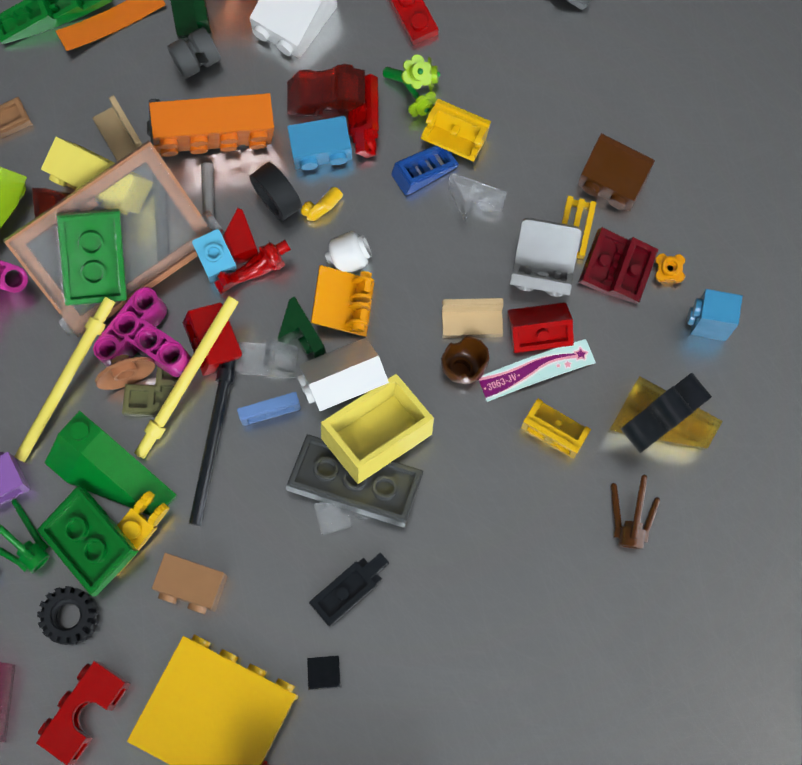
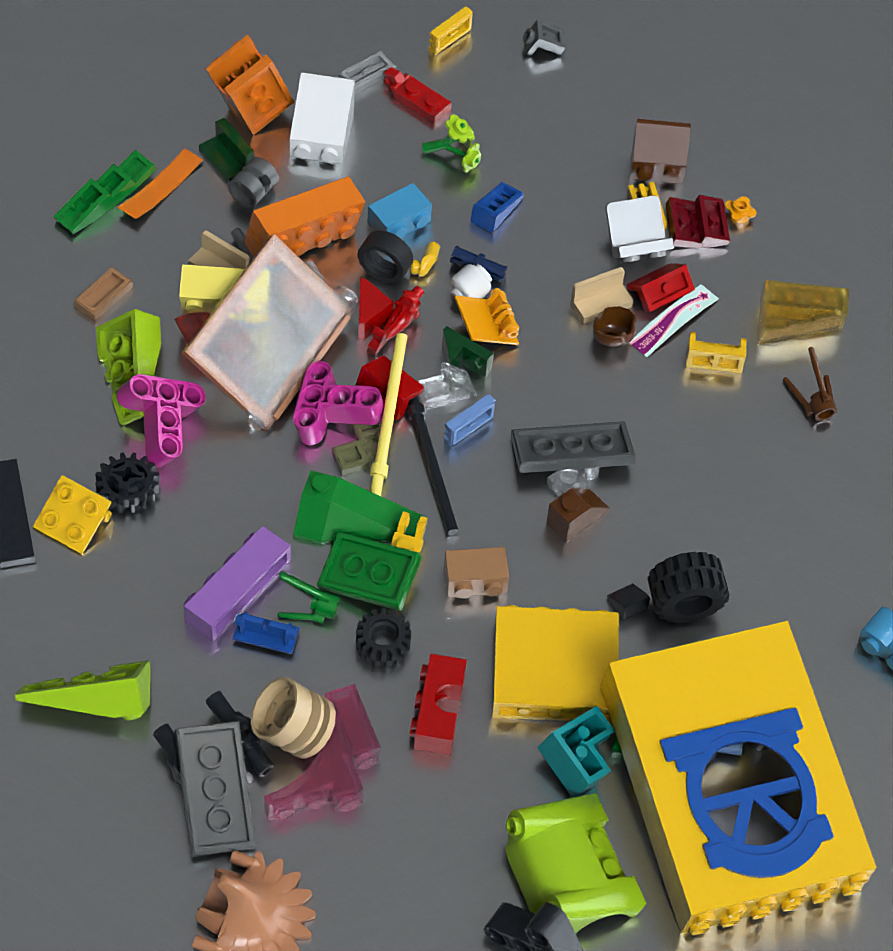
camera: 30 degrees left, 20 degrees down
light yellow bar [14,297,116,462] -> none
green tile [56,209,127,306] -> none
nougat dish [95,355,155,390] -> none
medium azure bracket [192,229,237,283] -> none
clear red brick [287,64,365,116] -> none
white brick [297,337,389,411] -> none
black hinge [309,552,389,627] -> none
light yellow piece [321,374,434,484] -> none
red hinge [348,74,379,158] -> none
yellow hinge [421,99,491,162] -> none
clear slope [448,172,507,223] -> none
black beam [620,373,712,453] -> none
dark azure brick [687,289,743,341] -> none
none -> dark blue pin [450,246,508,283]
none -> reddish brown slope [546,488,610,542]
none -> black tyre [647,551,730,623]

